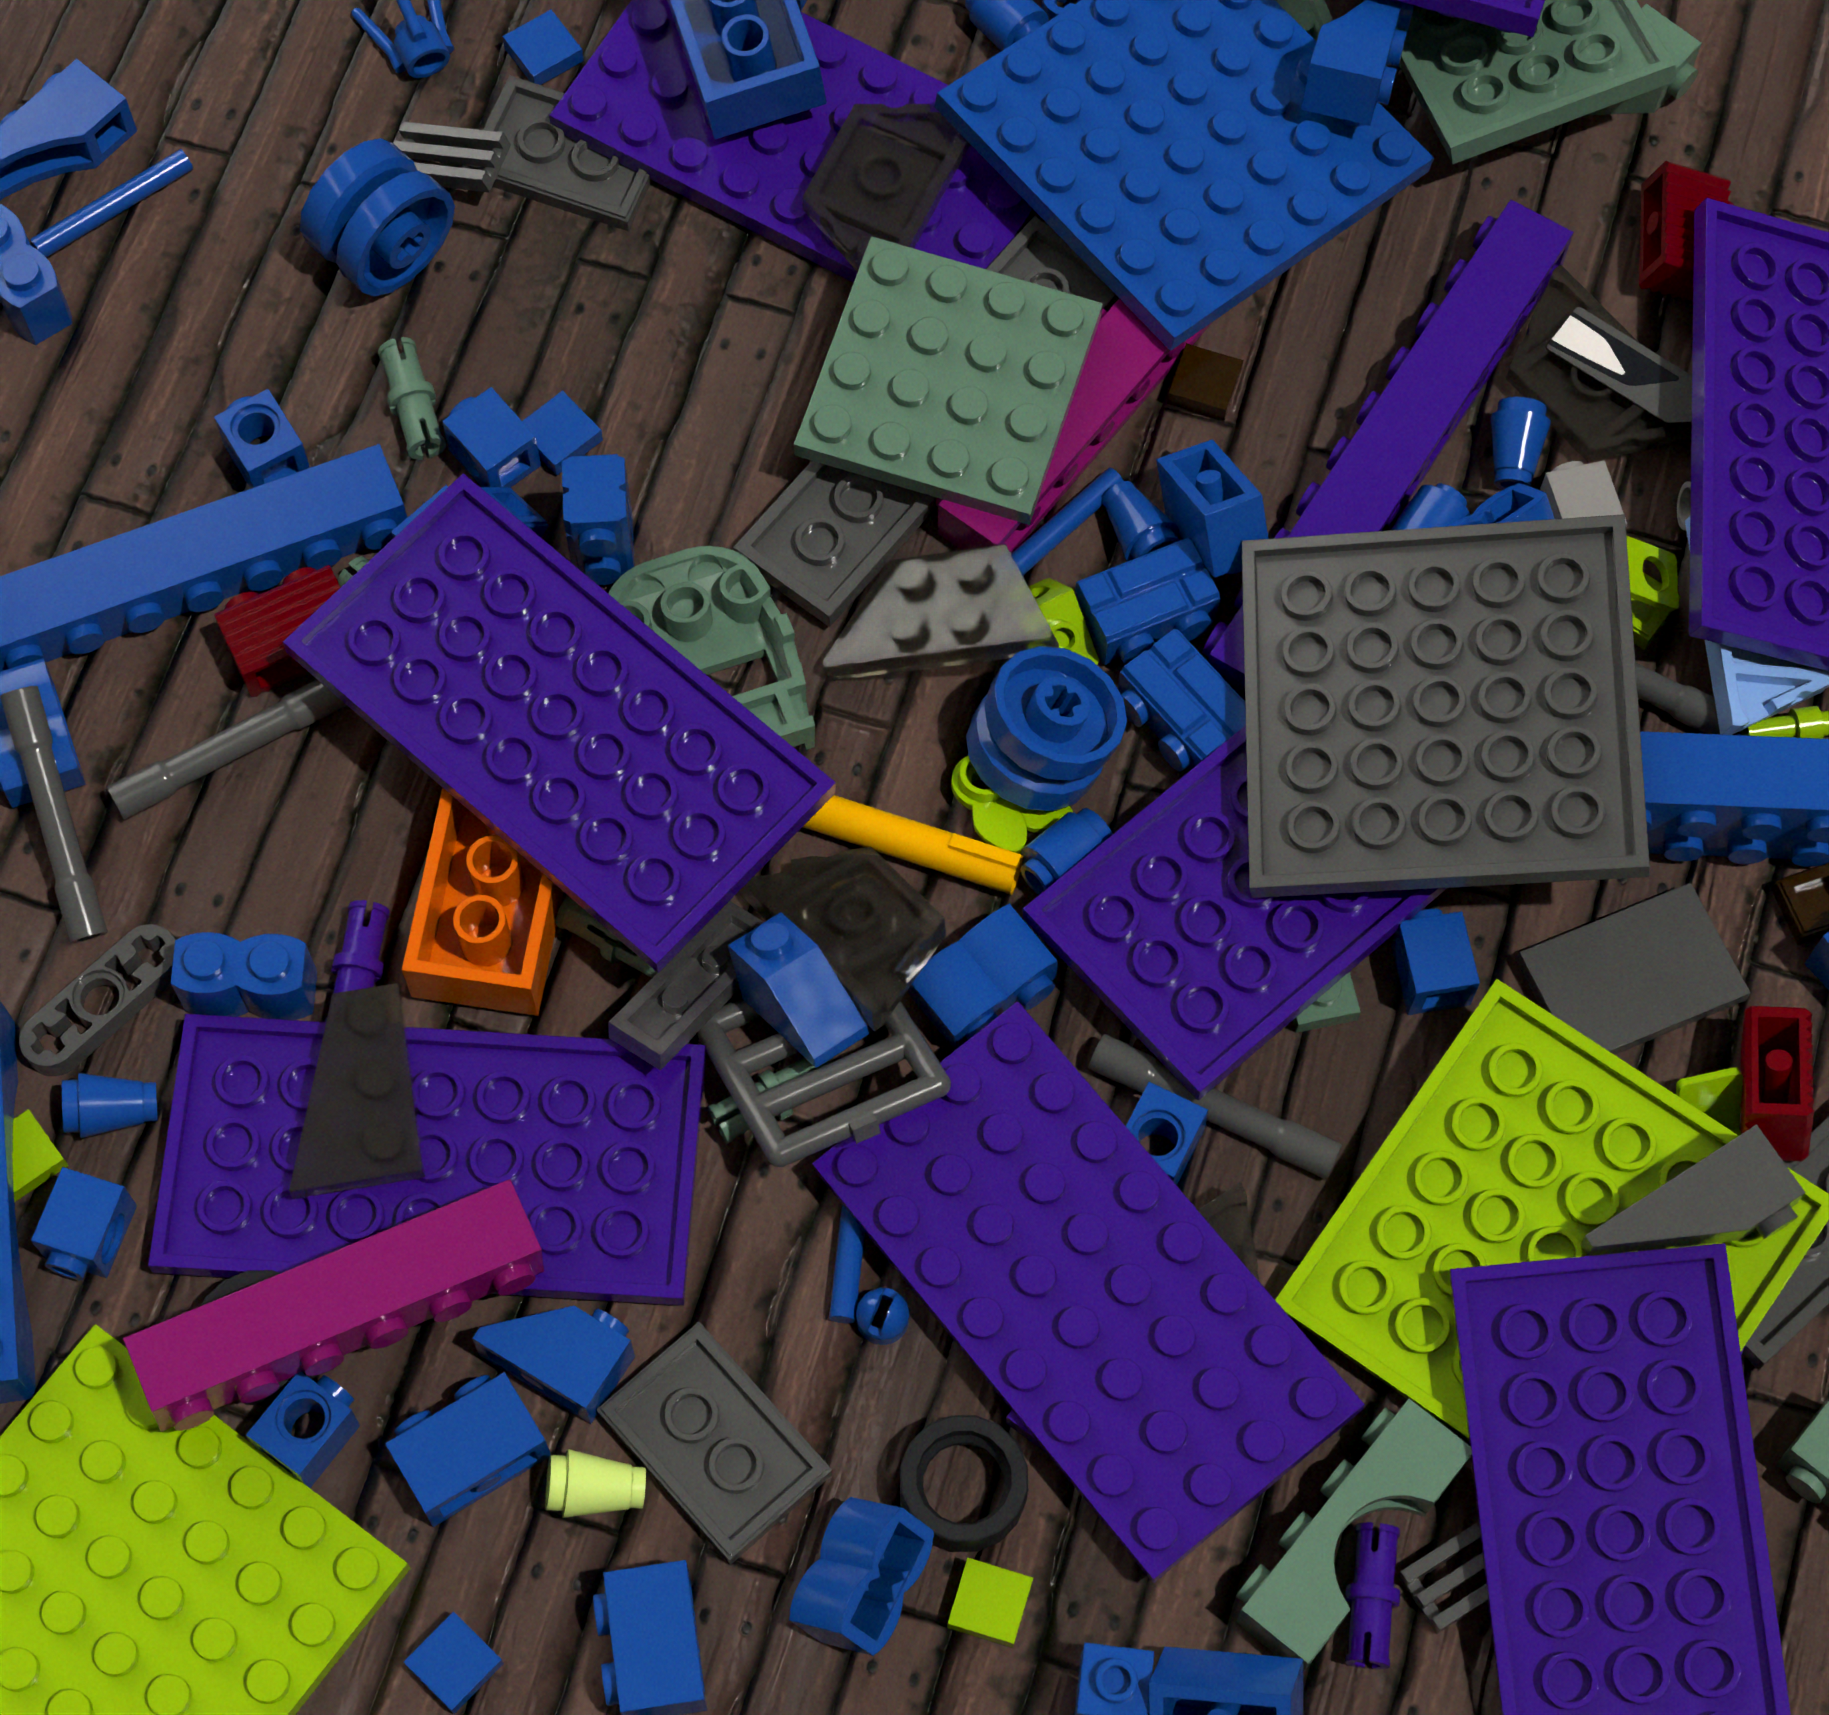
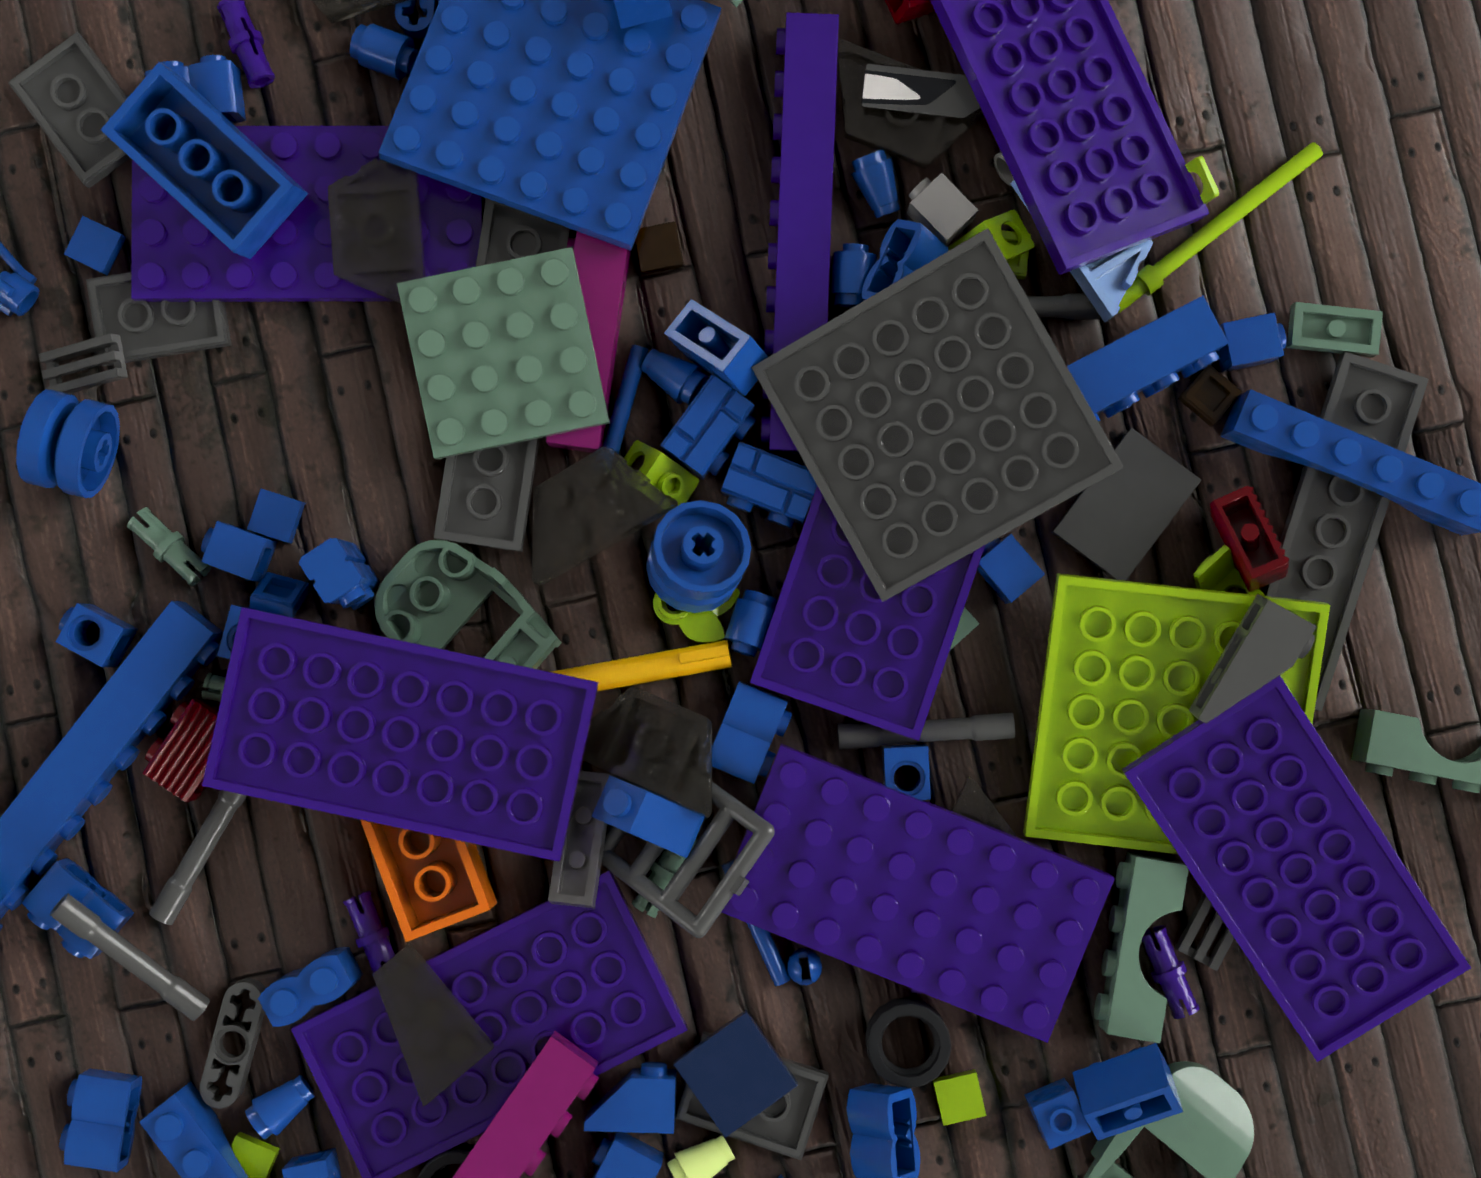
camera: 25 degrees left, 20 degrees up
none -> dark blue tile [673,1010,798,1138]

